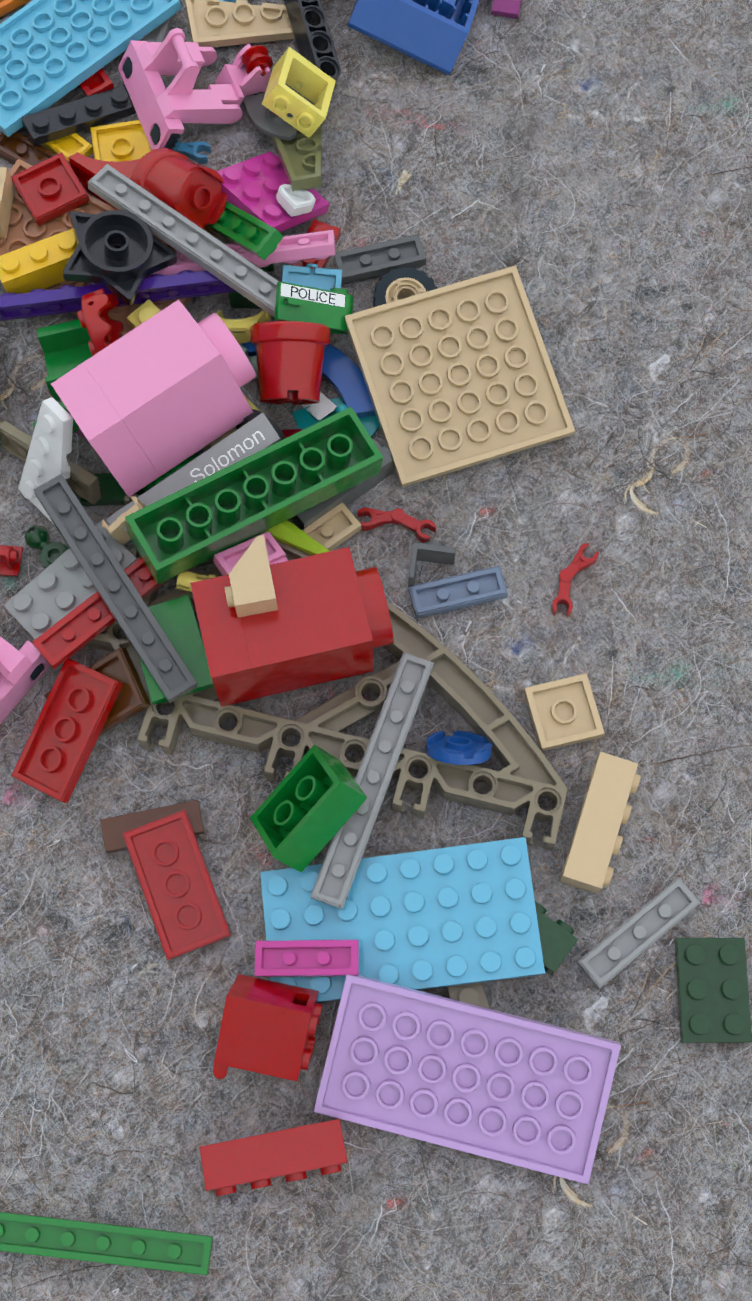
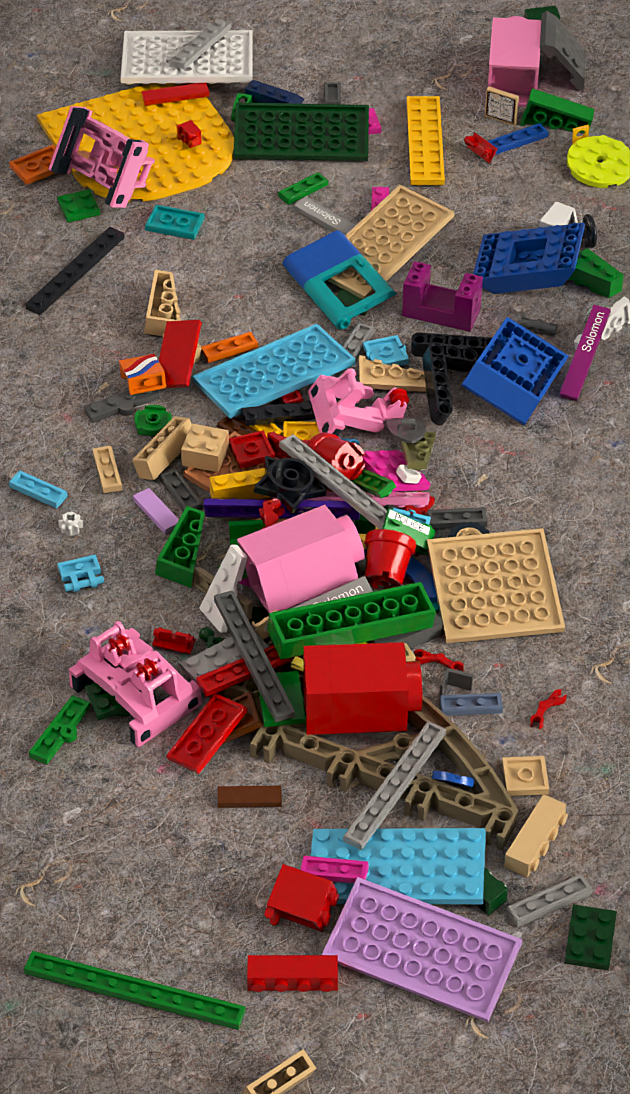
camera: 10 degrees right, 25 degrees down
red tile [122,810,232,960] -> none
tan slope [224,535,278,618] -> none
green brick [250,744,367,872] -> none
light yellow window [262,47,336,138] -> none

